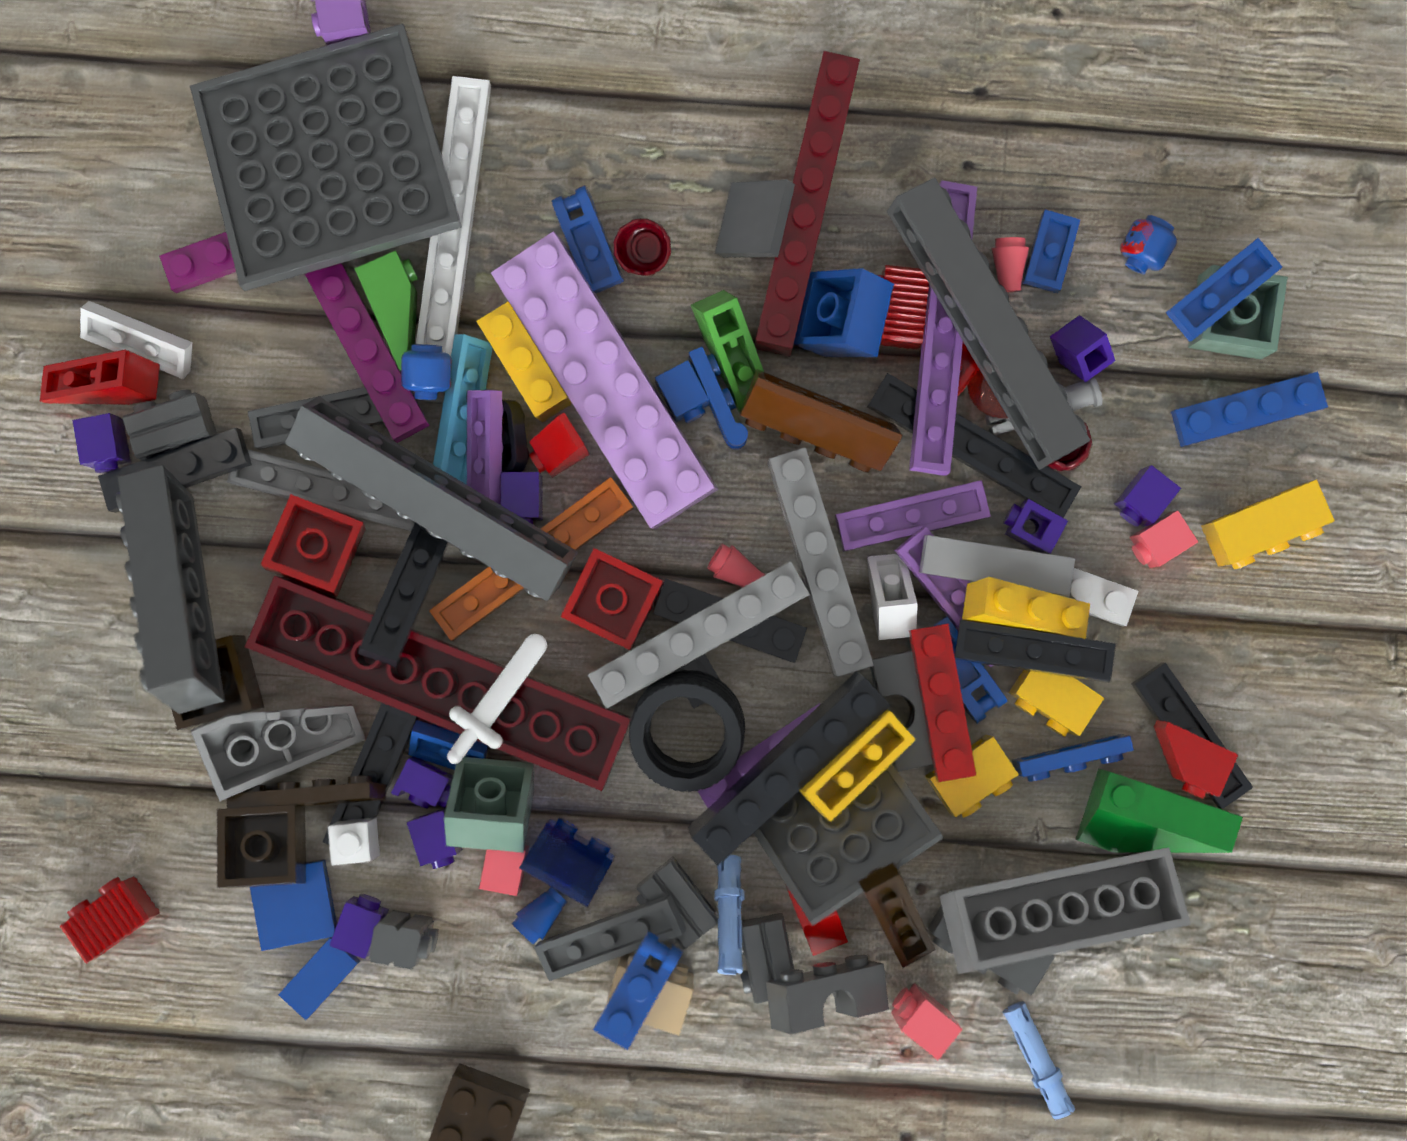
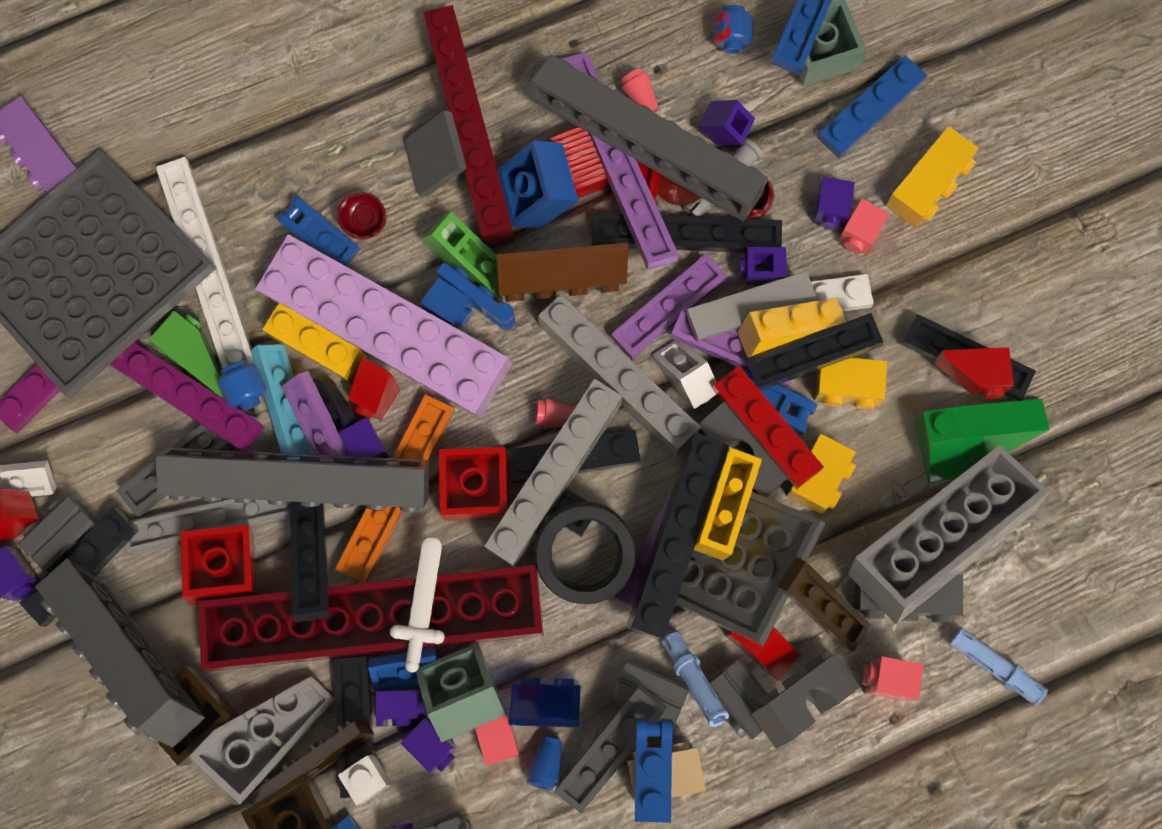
camera: 20 degrees left, 10 degrees down
blue plate [1012,734,1134,782] -> none
blue plate [1022,209,1081,294] -> none

